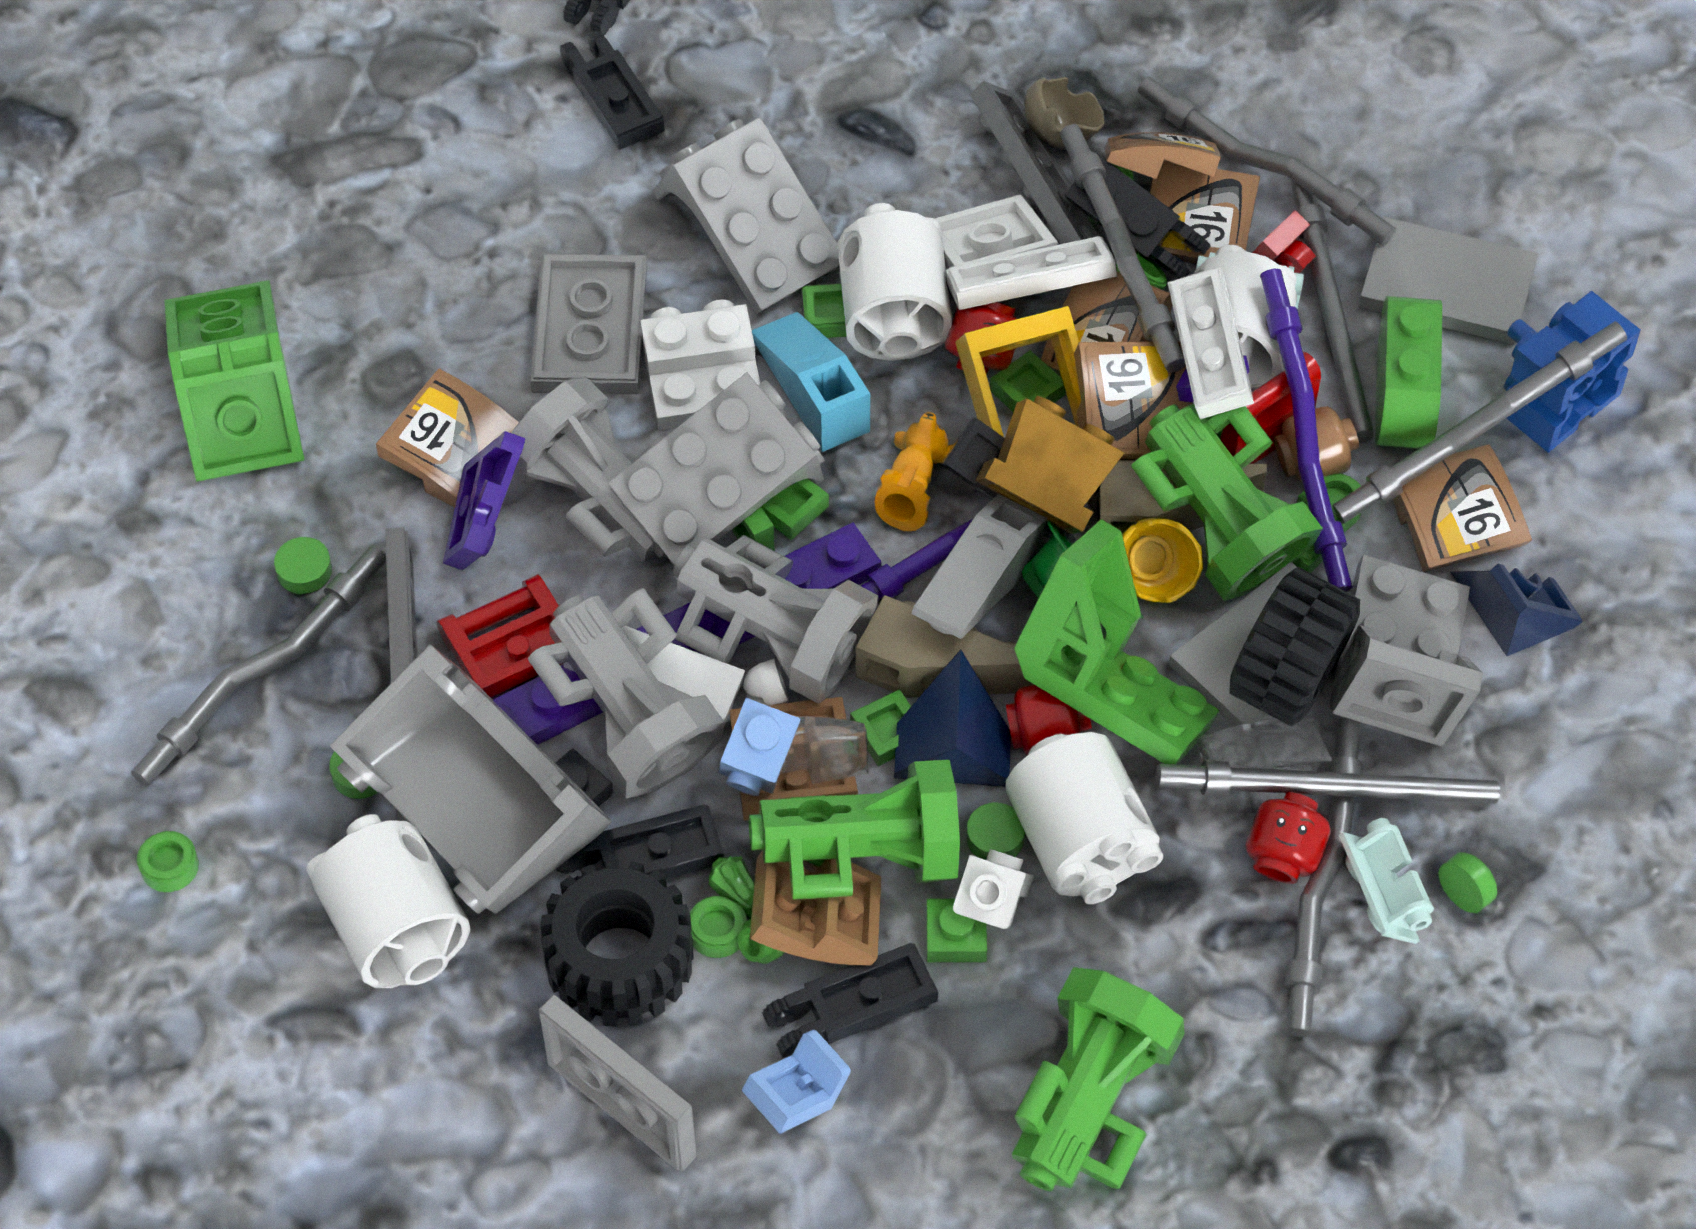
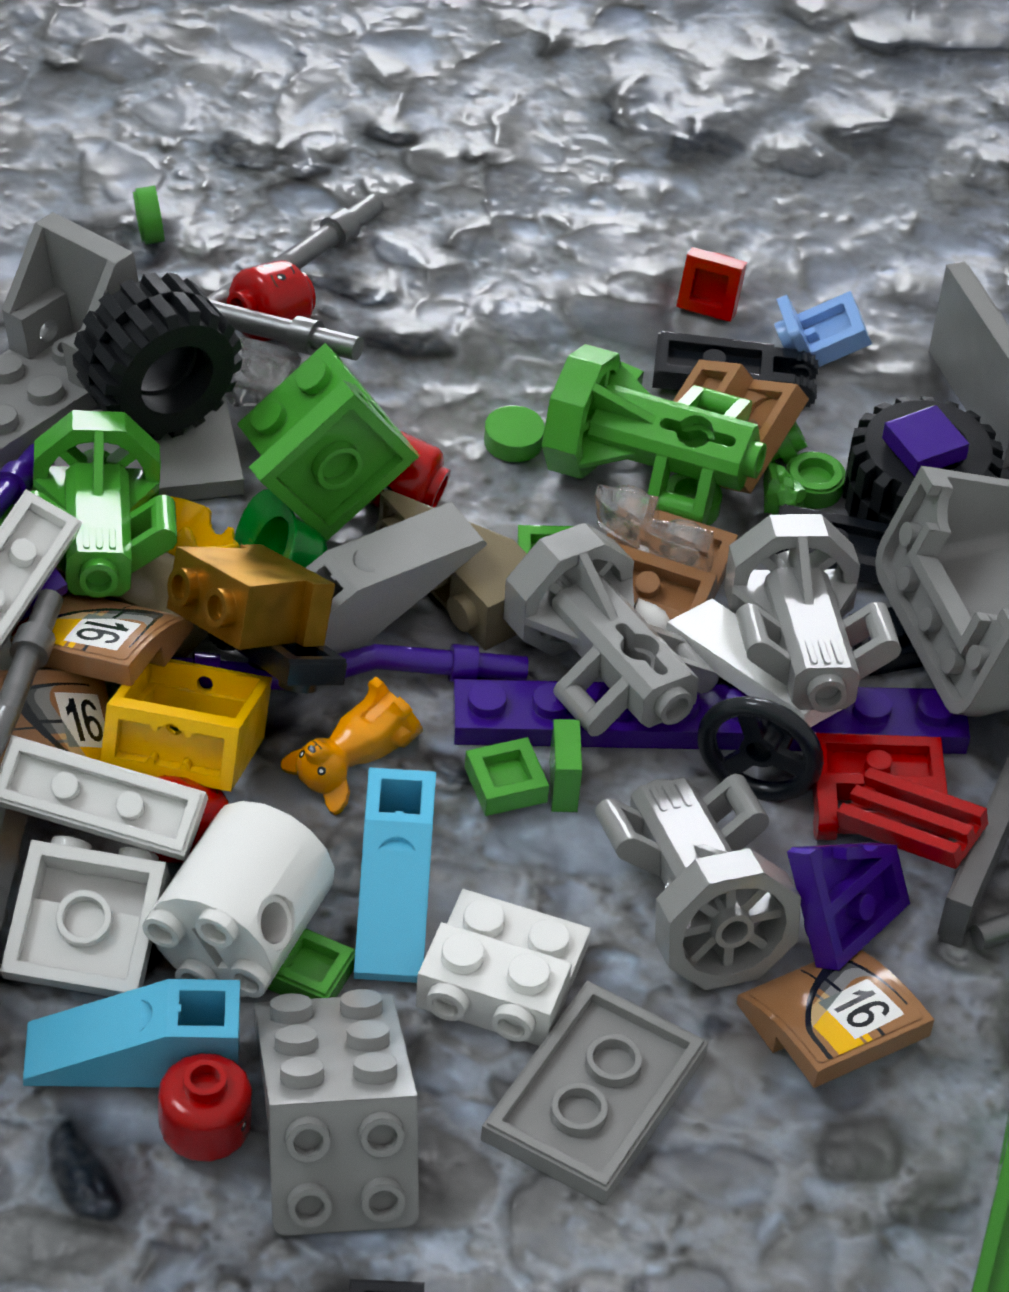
camera: 155 degrees left, 10 degrees down
light grey bracket [608,372,825,566] -> none
light blue bracket [719,698,801,796] -> none
dark blue slope [894,649,1011,787] -> none
white bracket [953,849,1034,929] -> none
white cylinder [1005,732,1164,904] -> none
bright green piece [1011,967,1185,1192] -> none
light aqua hinge [1339,818,1434,944] -> none
none -> medium azure slope [23,979,240,1088]
none -> red head [158,1053,252,1162]
none -> red tile [676,247,747,322]
none -> black piece [697,696,824,801]
none -> red tile [836,767,989,869]
none -> dark purple tile [882,405,970,477]

